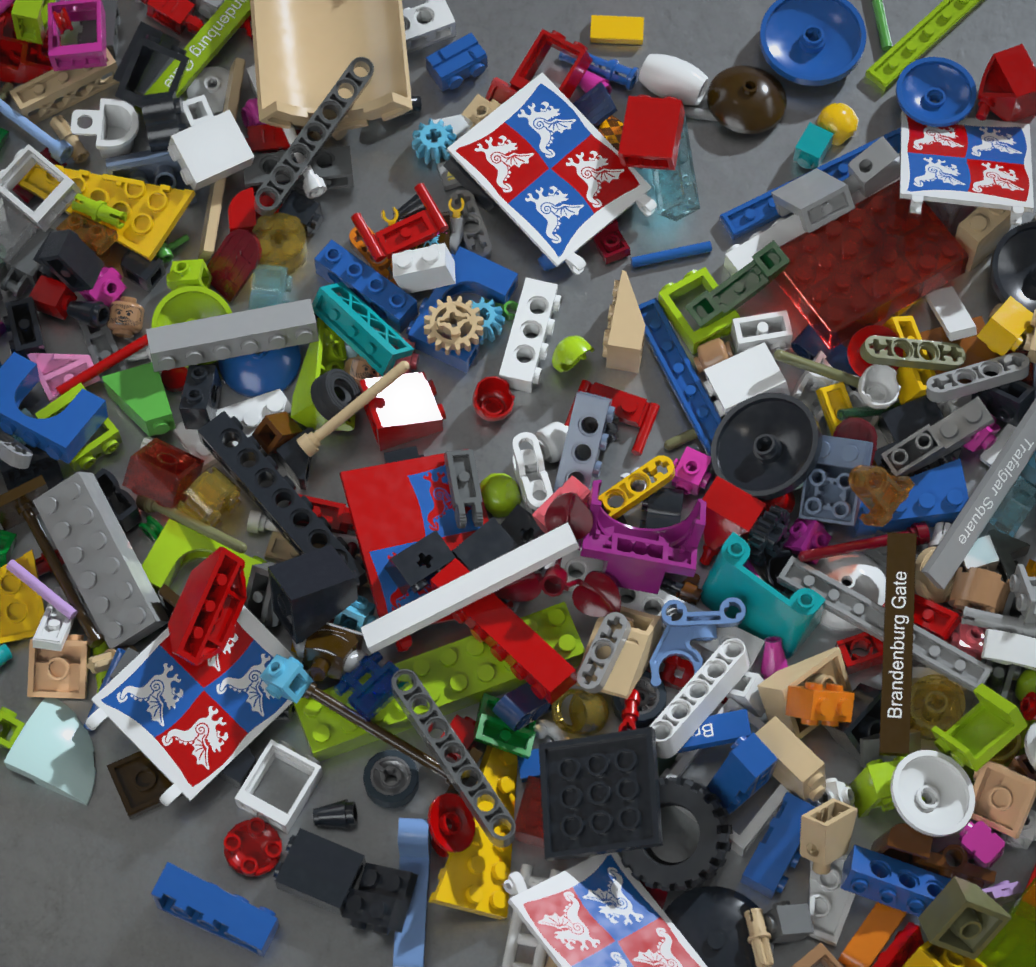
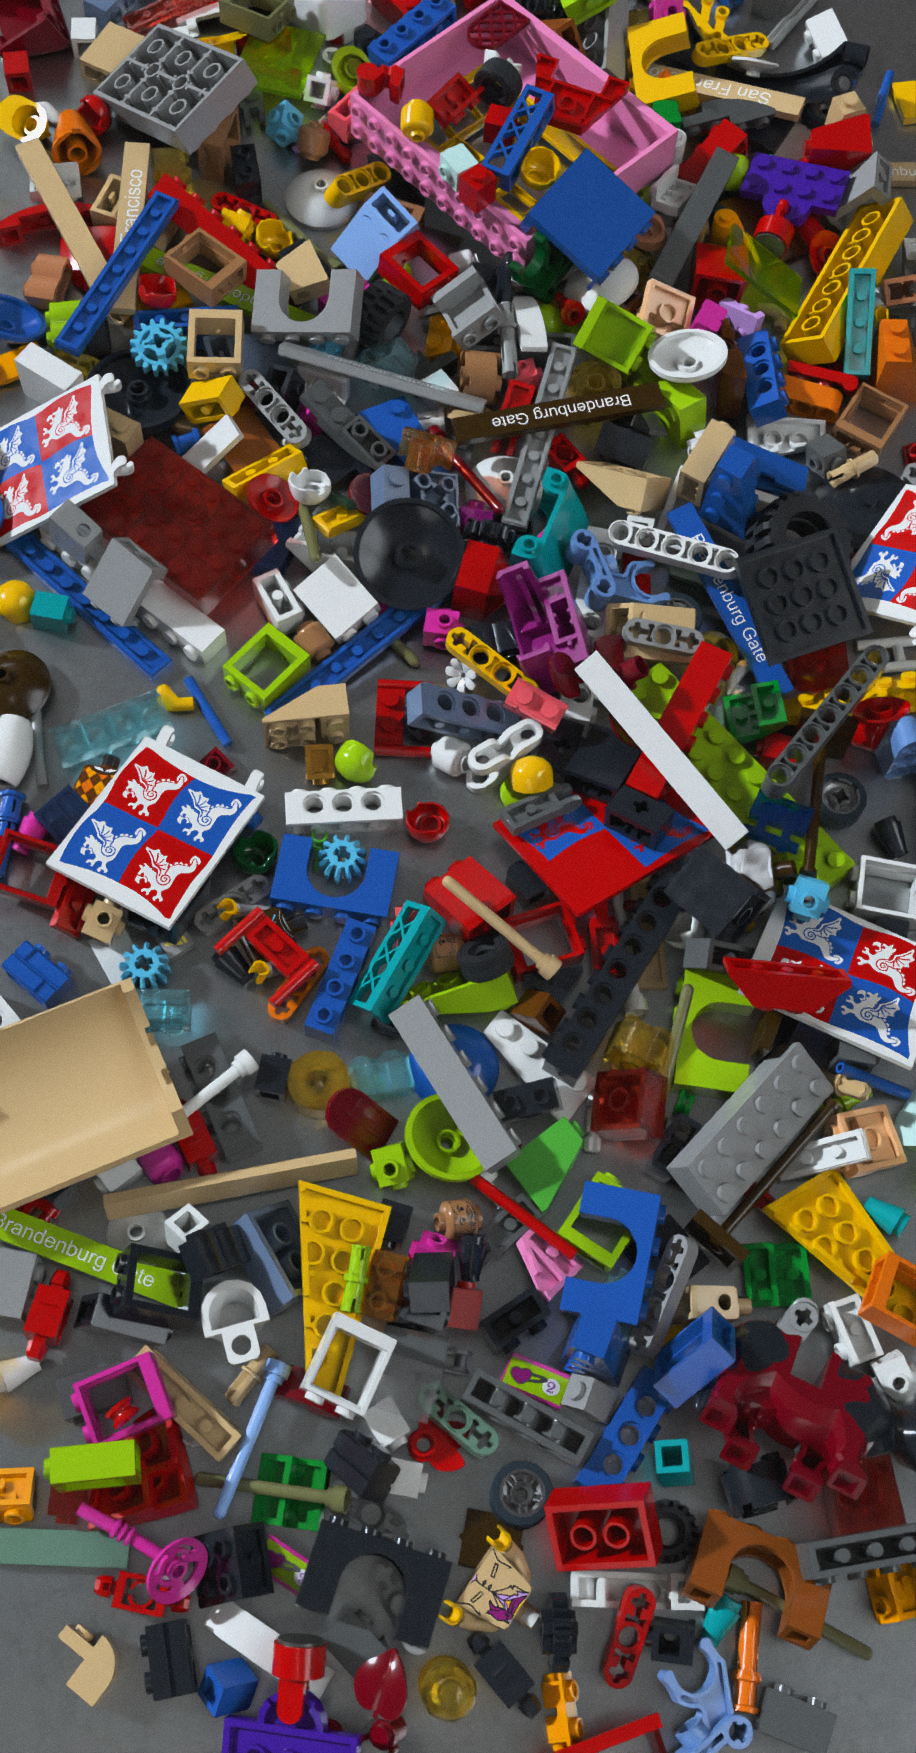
camera: 115 degrees left, 0 degrees up
lavender bar [6,559,78,620] -> none
white brick [168,110,254,191] -> none
red brick [228,188,283,238] -> none
dark grey beam [254,57,374,216] -> none
white brick [392,243,456,294] -> none
tan gear [424,296,484,355] -> none
dark blue beam [493,682,565,732] -> none
red brick [618,94,685,171] -> none
red piece [618,689,640,732] -> none
dark green slope [685,240,791,329] -> none
dark pink cone [760,636,788,679] -> none
orange brick [785,682,855,727] -> none
tan torso [800,798,858,875] -> none
olive beam [860,335,966,372] -> none
olive slope [918,876,1011,960] -> none
none -> clear light blue brick [136,989,192,1037]
none -> yellow arm [155,684,194,712]
none -> blue bush [170,428,201,458]
none -> dark green hair [232,830,278,874]
none -> pearl gold bracket [305,743,336,785]
none -> red window [496,901,587,984]
none -> yellow hair [509,755,554,794]

